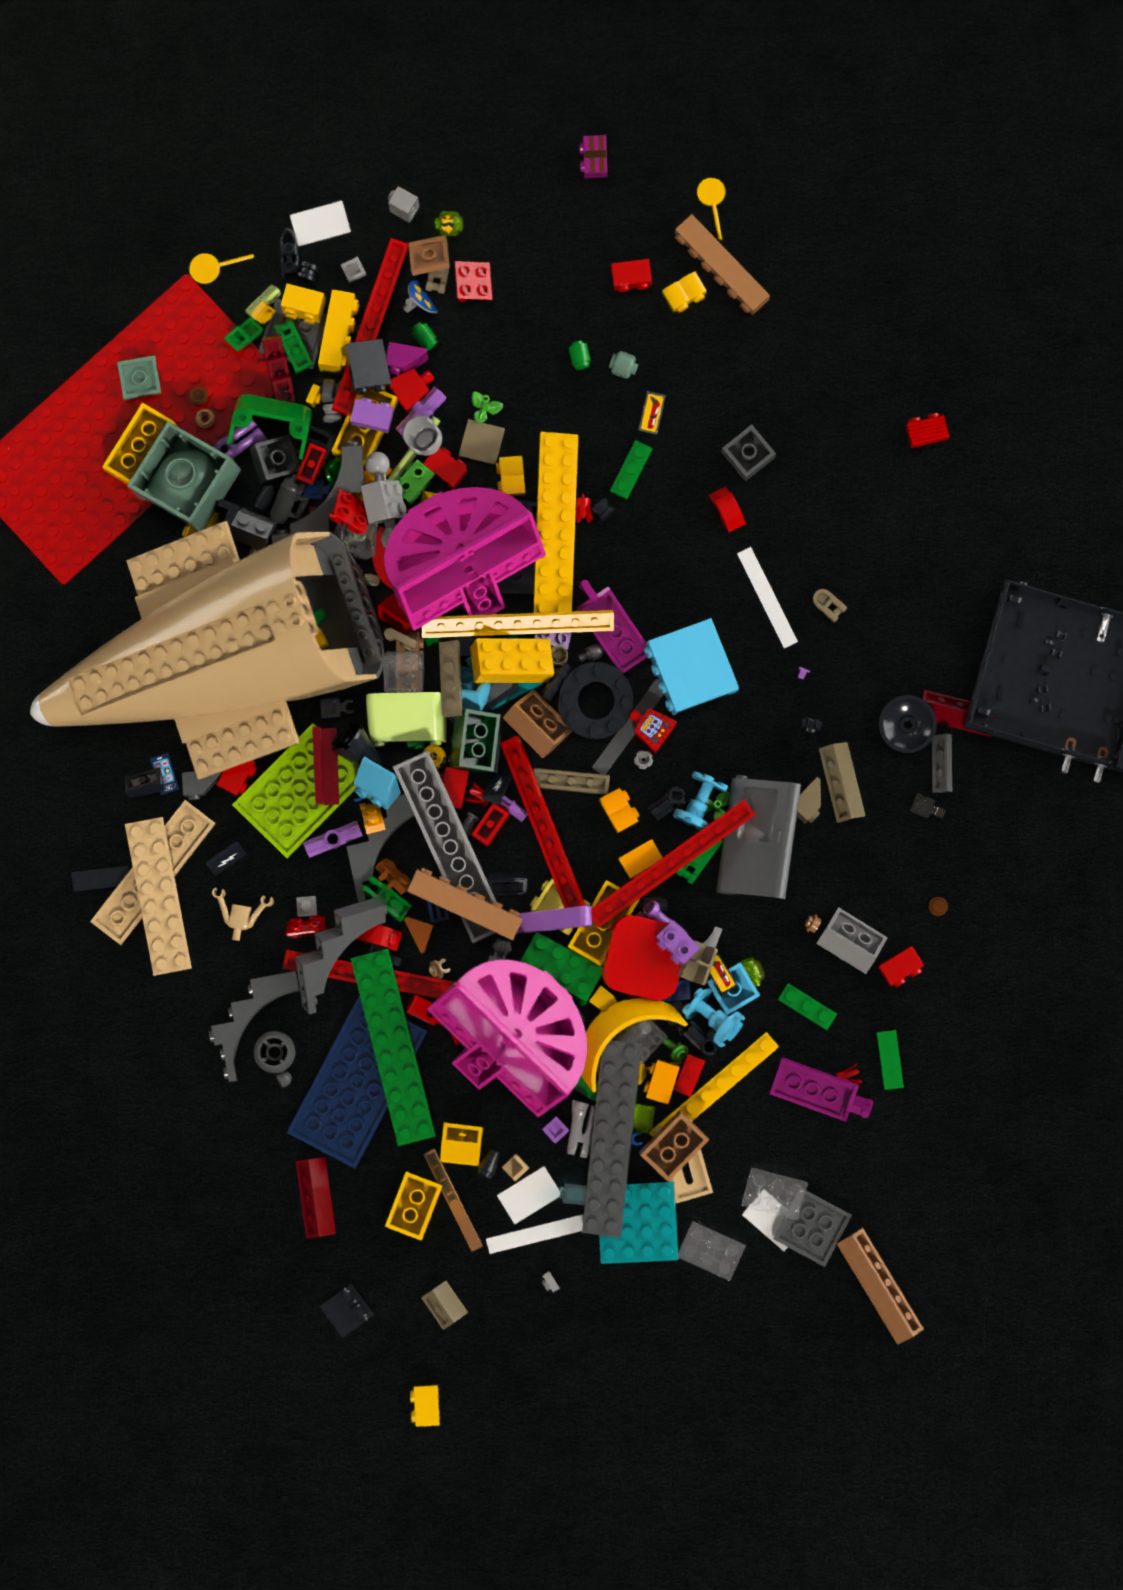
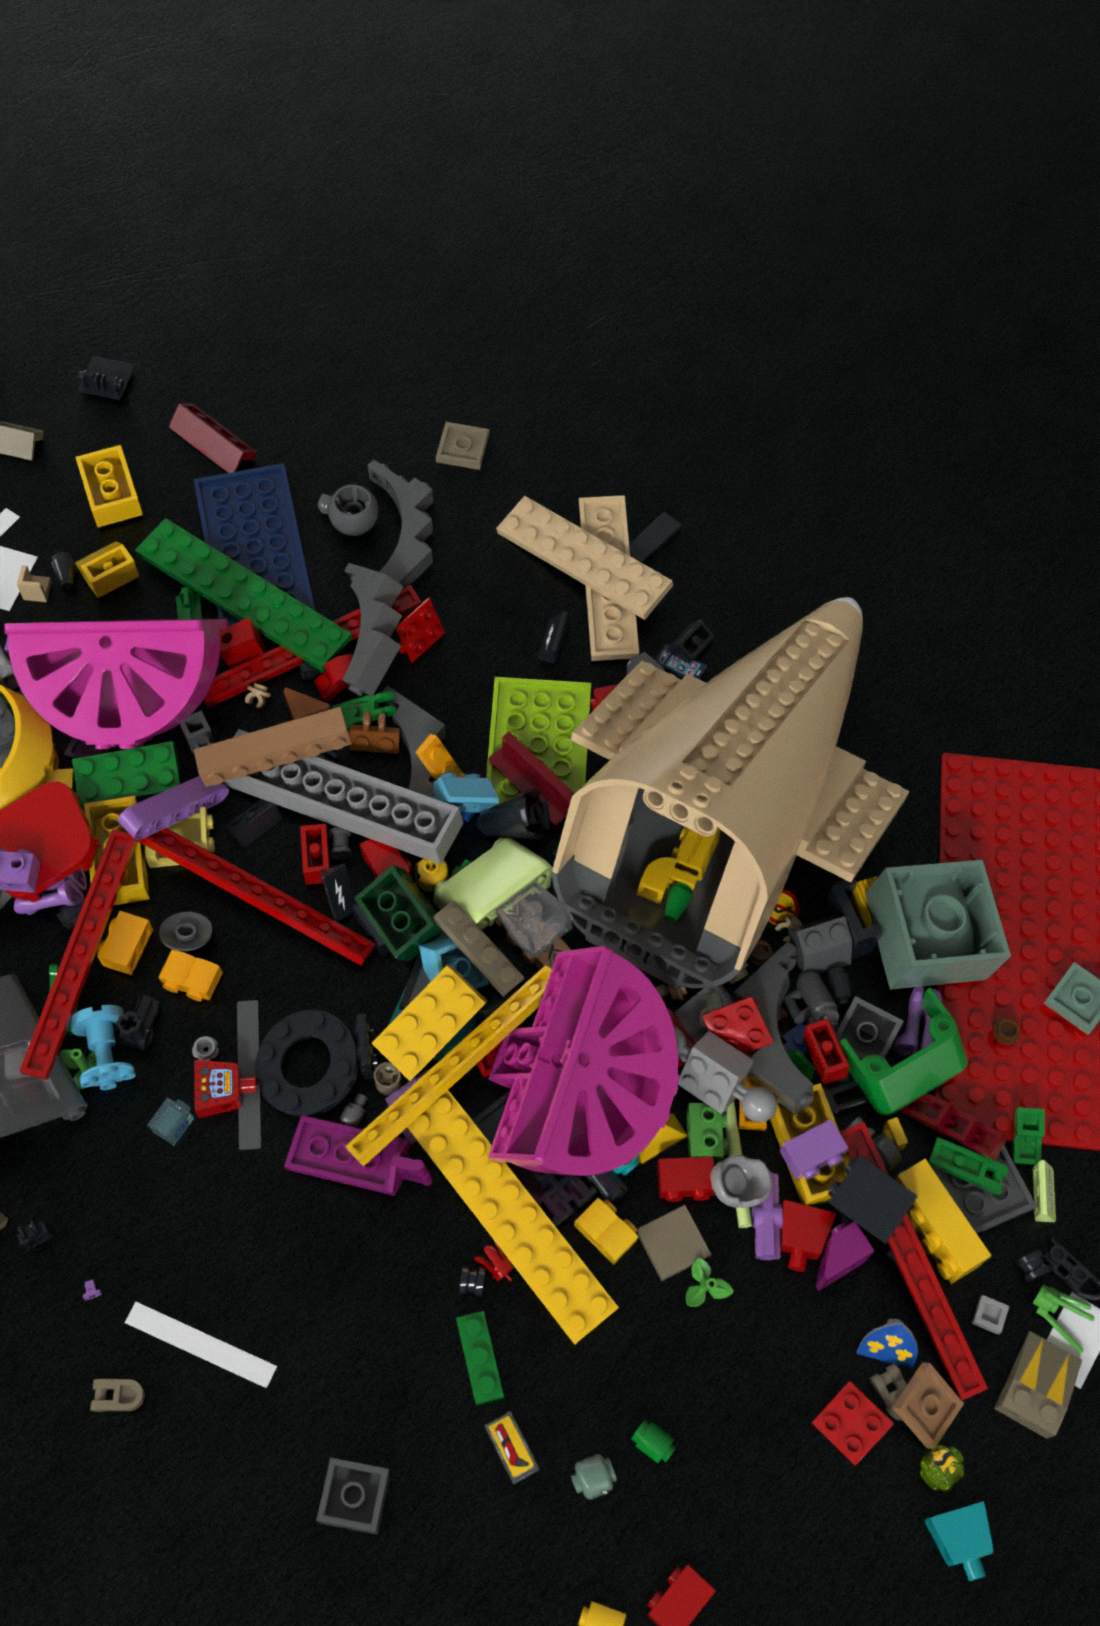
camera: 135 degrees right, 20 degrees down
yellow brick [102,402,177,485] -> none
medium nougat plate [195,409,215,428] -> none
tan piece [212,888,274,941] -> none
yellow plate [250,300,276,325] -> none
yellow brick [281,284,326,324] -> none
light grey plate [296,896,317,917] -> none
medium lavender piece [303,821,363,858] -> none
dark tan plate [384,628,419,651] -> none
light grey brick [387,186,419,223] -> none
green brick [411,322,438,351] -> none
medium nougat sticker [424,1149,482,1251] -> none
red piece [466,782,489,807] -> none
medium lavender axle [500,796,527,822] -> none
medium nougat slope [503,689,572,758] -> none
dark tan tile [533,768,610,795] -> none
medium azure panel [644,618,739,715] -> none
red brick [709,486,746,532] -> none
none -> clear light blue brick [148,1097,194,1146]
none -> dark grey dish [159,912,212,951]
none -> green hinge [176,587,202,620]
none -> dark tan tile [436,422,490,470]
none -> teal torso [925,1502,993,1581]
none -> dark tan slope [994,1331,1082,1438]
none -> bright green plant [1033,1284,1095,1353]

